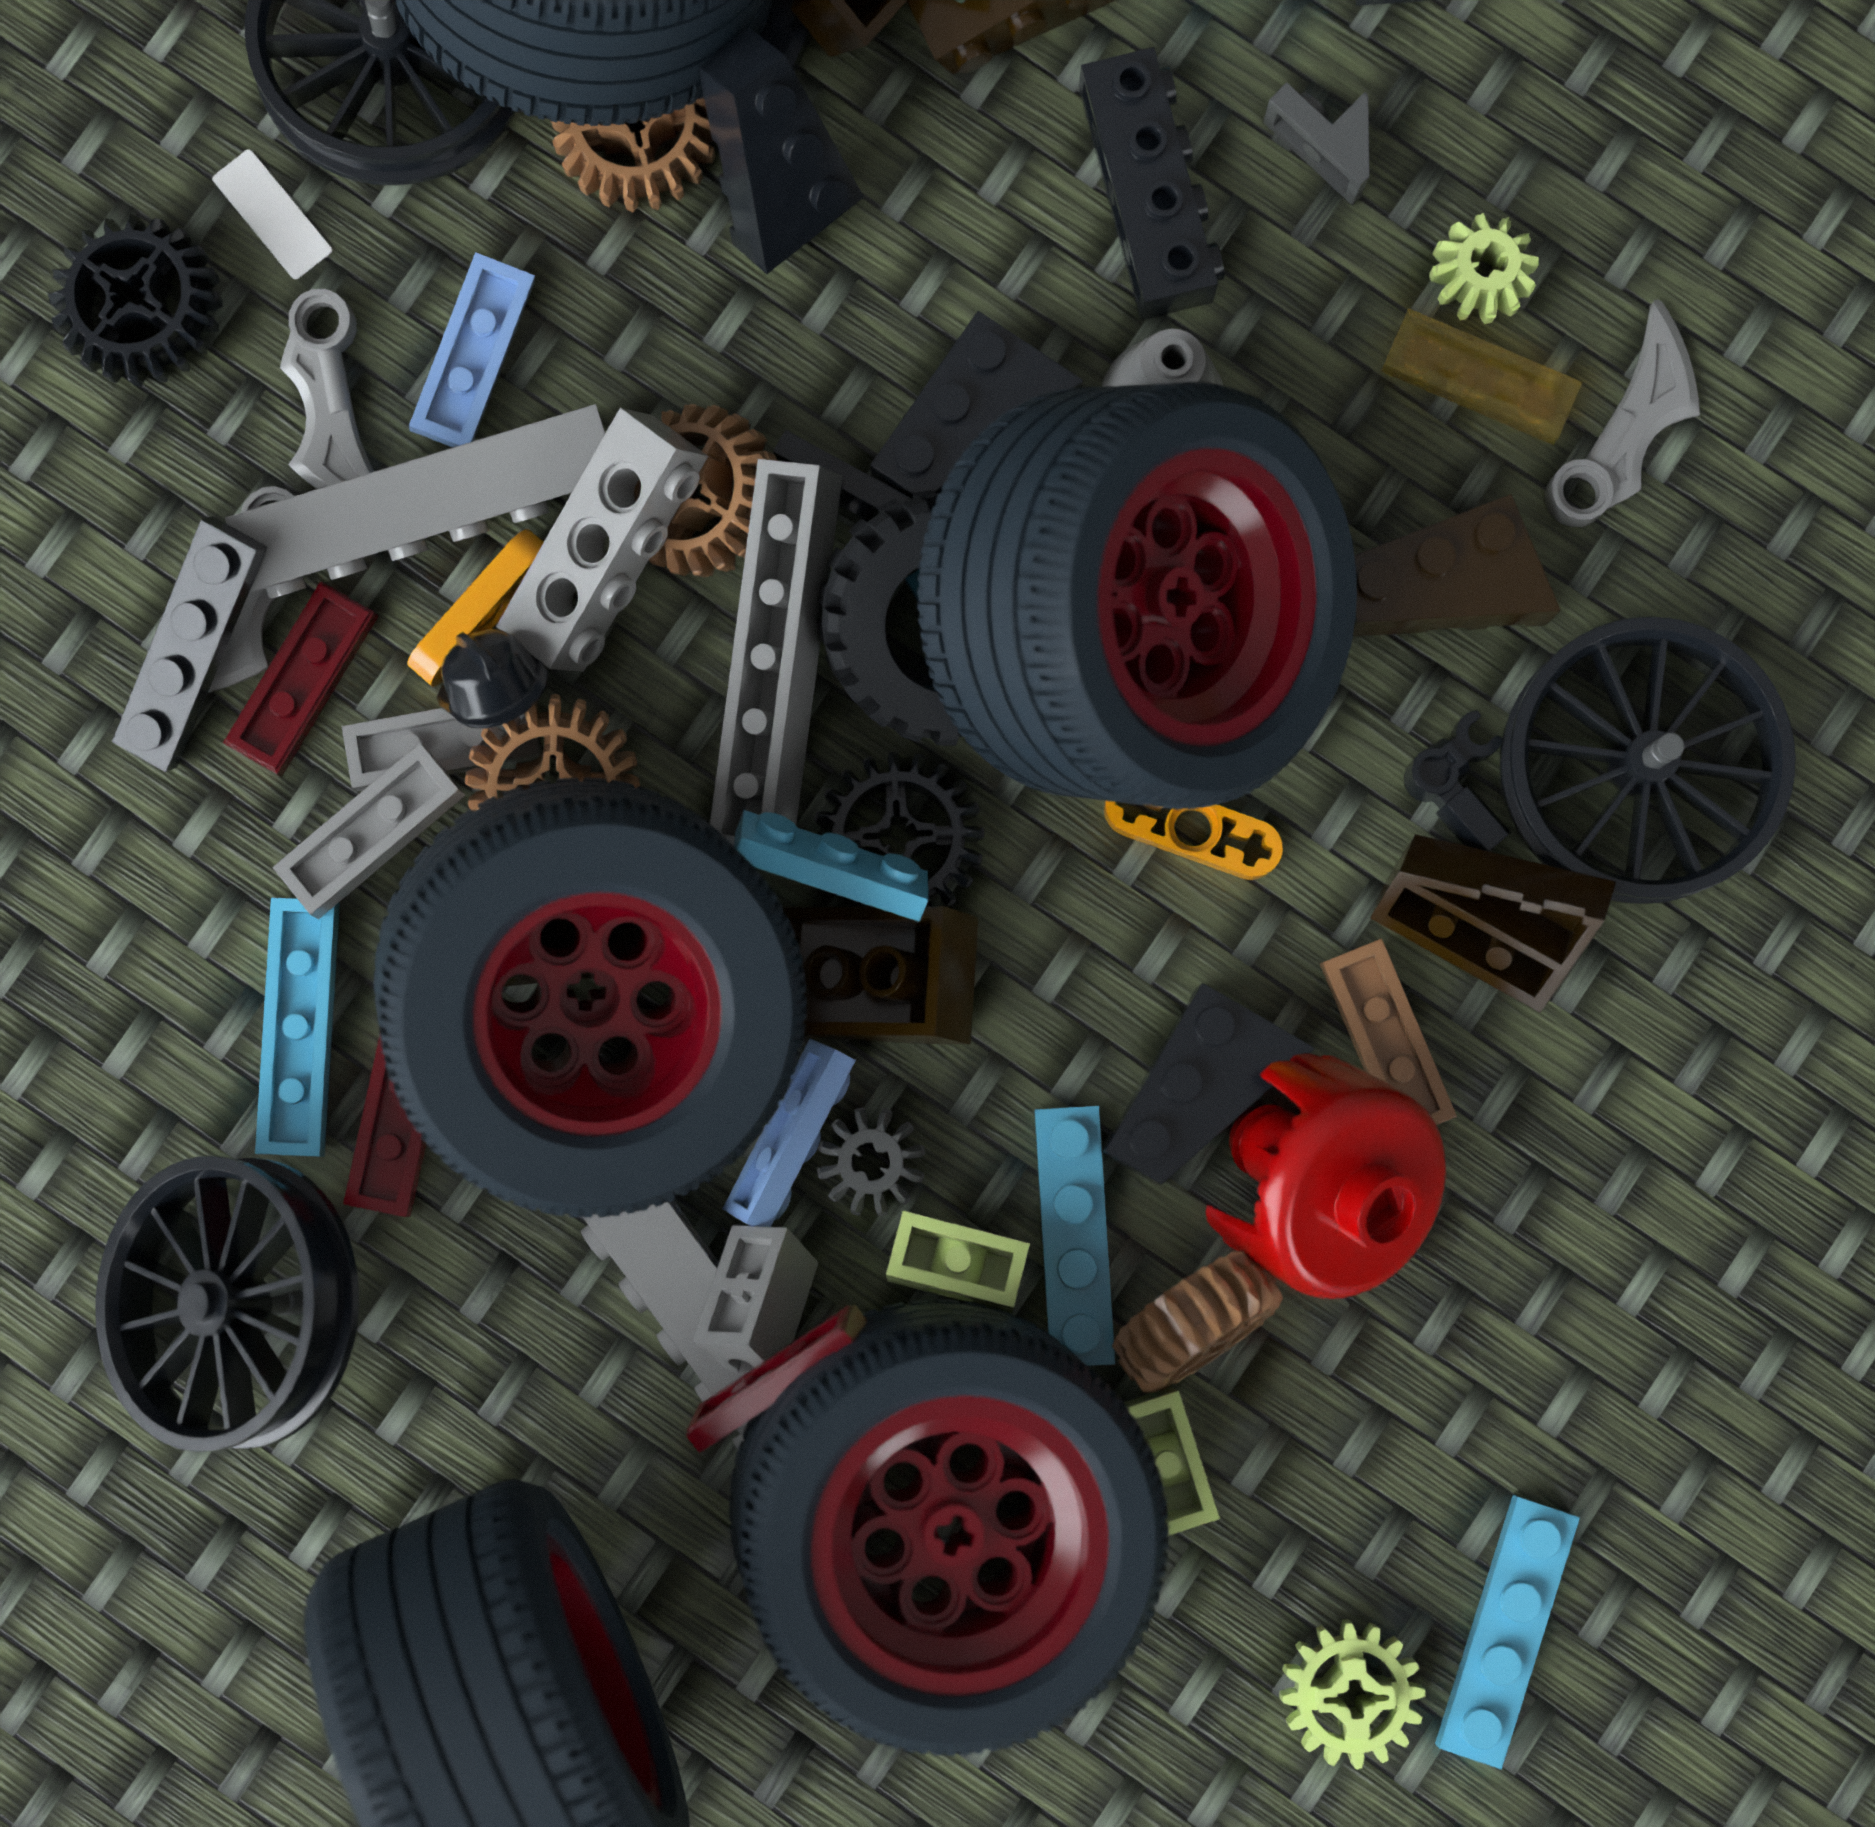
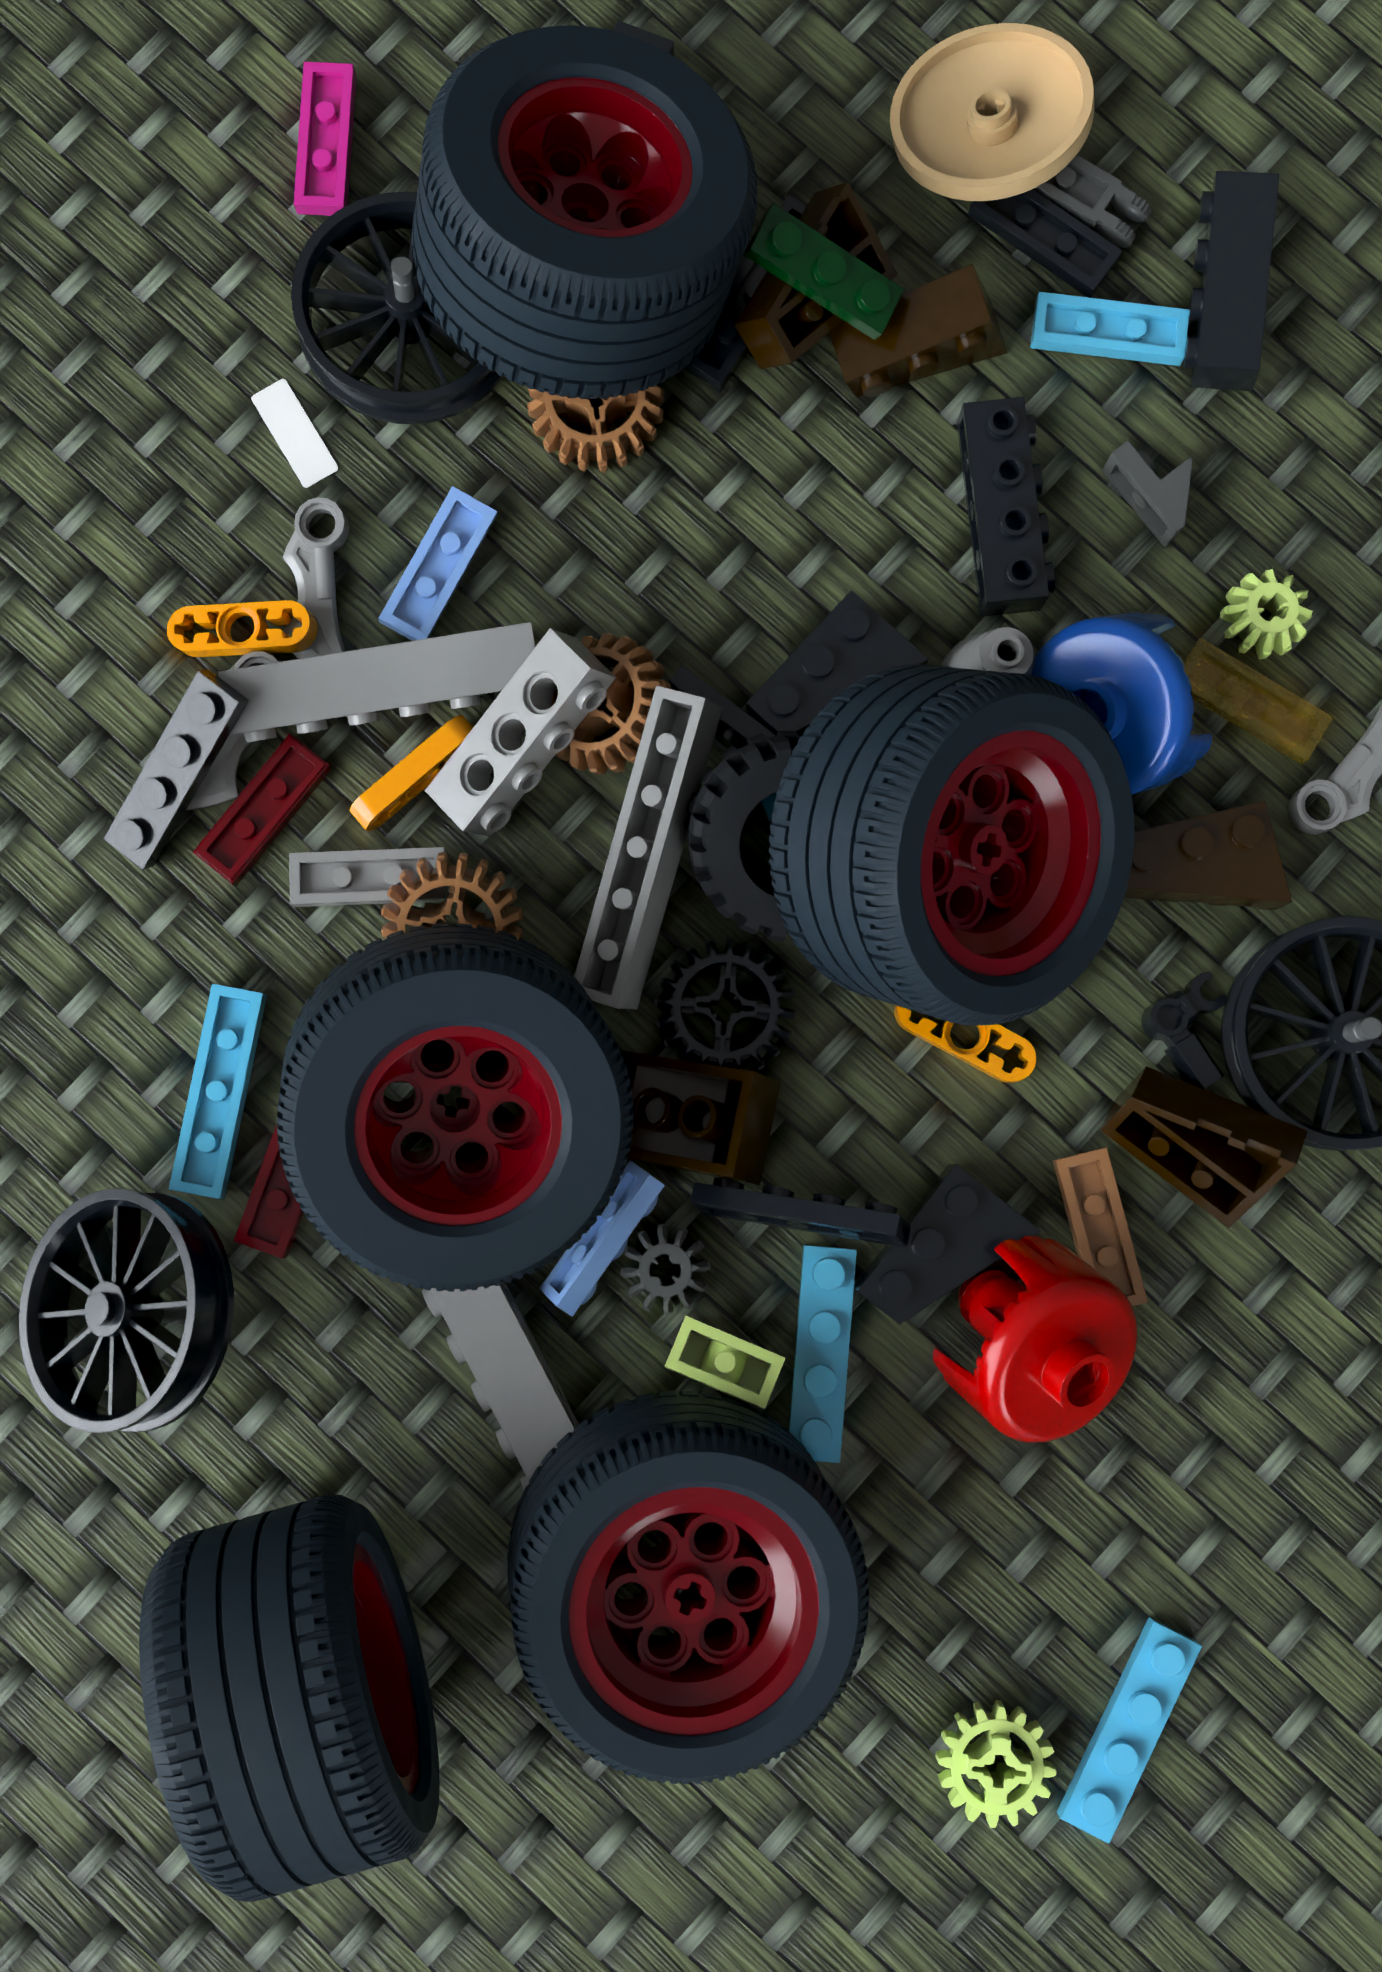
camera: 10 degrees right, 0 degrees up
black gear [48,213,223,387] -> none
light grey plate [272,743,465,919] -> none
black piece [437,629,549,729] -> none
dark red tile [685,1304,867,1453] -> none
light grey hinge [692,1225,818,1373] -> none
black wedge [699,27,864,274] -> none
medium azure plate [734,810,929,922] -> none
medium nougat gear [1112,1251,1283,1393] -> none
yellowish green brick [1123,1387,1220,1535] -> none
none -> light orange beam [167,600,318,657]
none -> black plate [690,1178,911,1248]
none -> blue piece [1032,612,1212,795]

